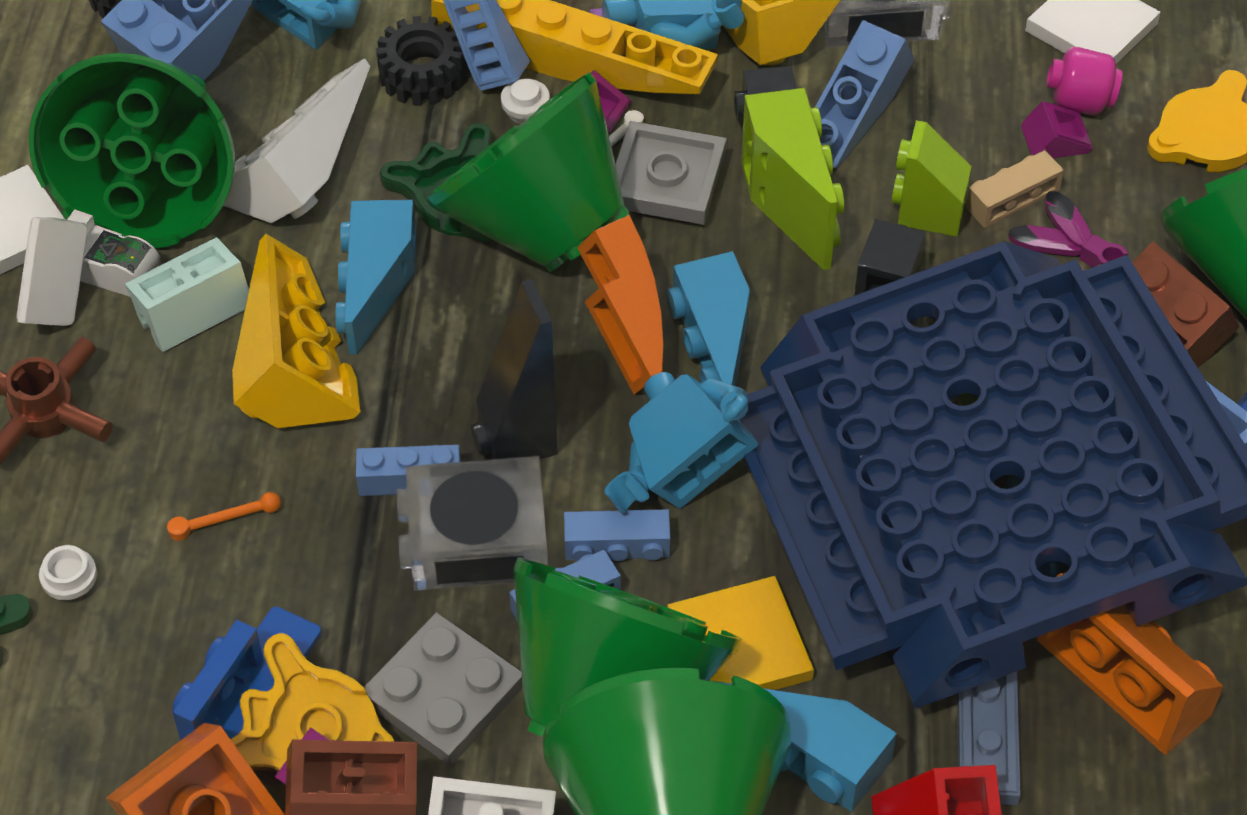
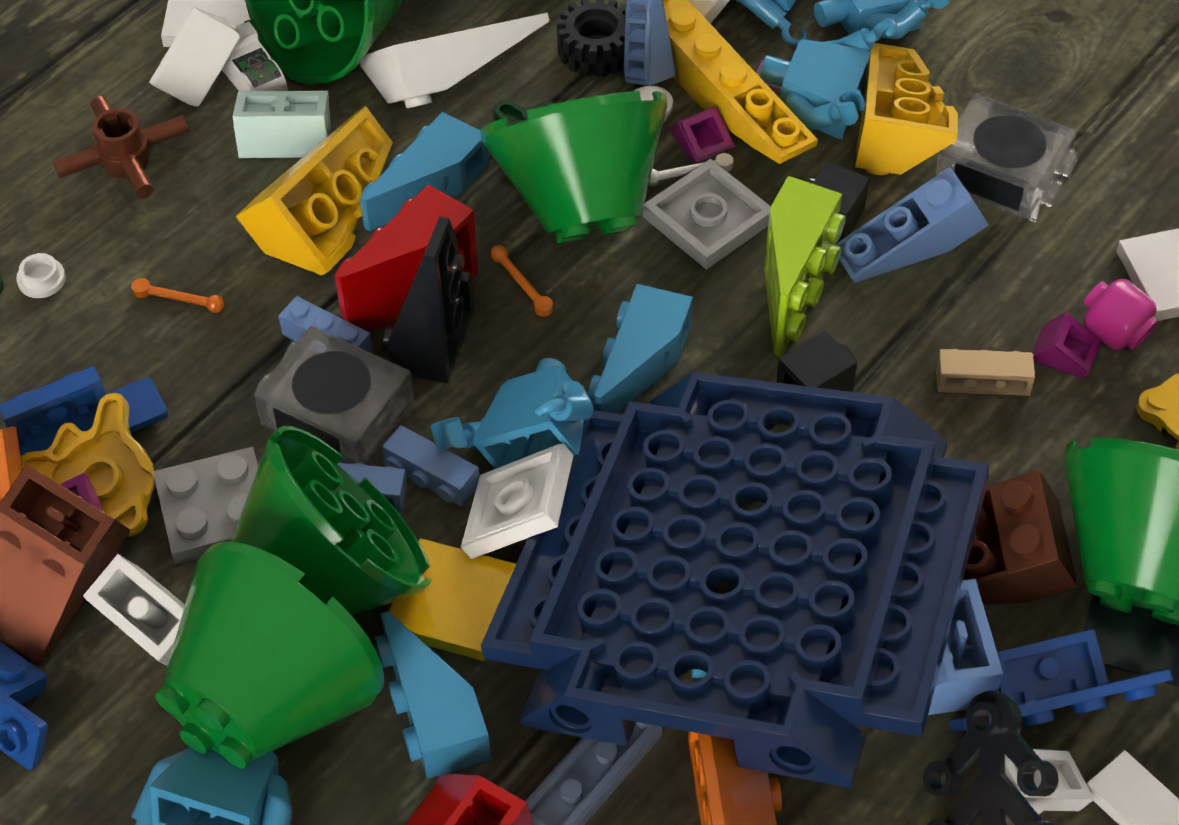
camera: 35 degrees right, 0 degrees up
orange slope [577,215,663,395] -> none
lime slope [891,120,972,237] -> none
magenta piece [1008,191,1128,267] -> none
none -> red slope [334,185,479,332]
none -> white tile [461,443,574,559]
none -> orange hinge [490,245,553,317]

